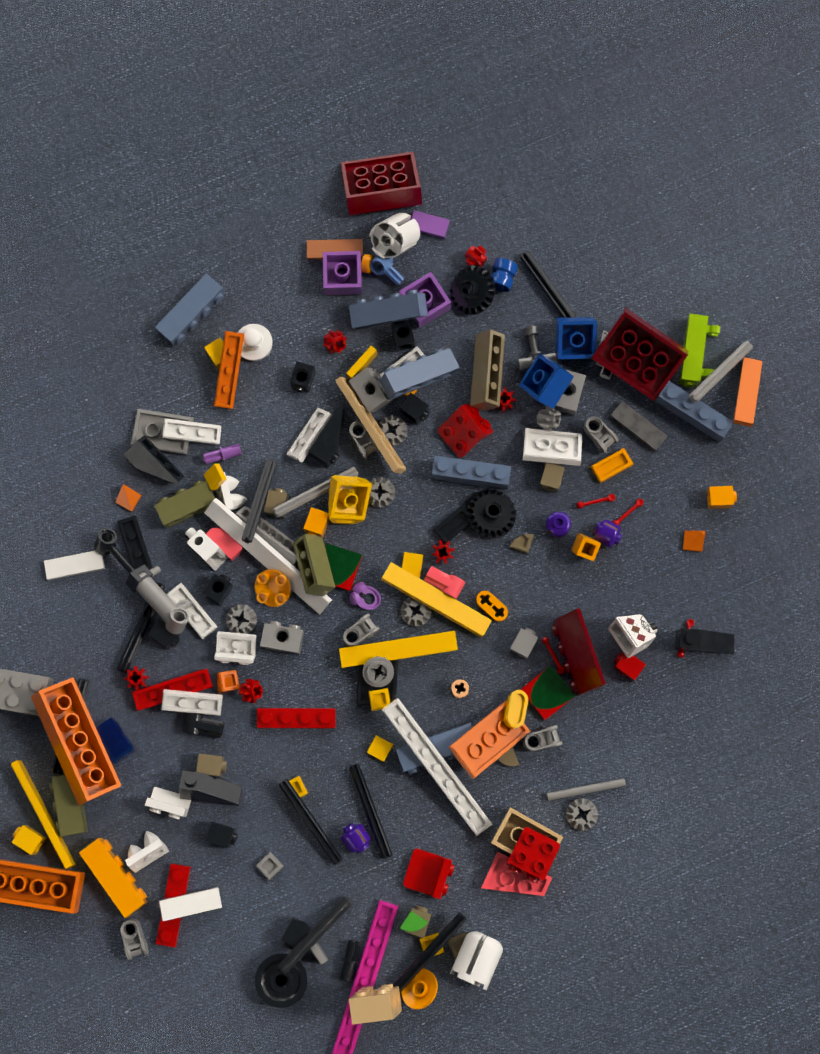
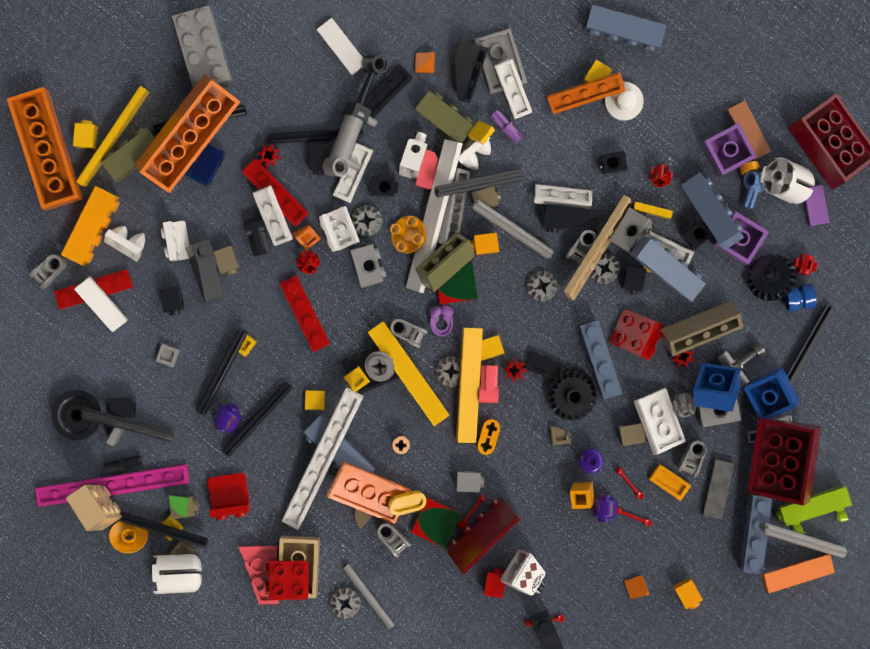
camera: 60 degrees right, 10 degrees up
yellow slope [328,475,372,524] -> none

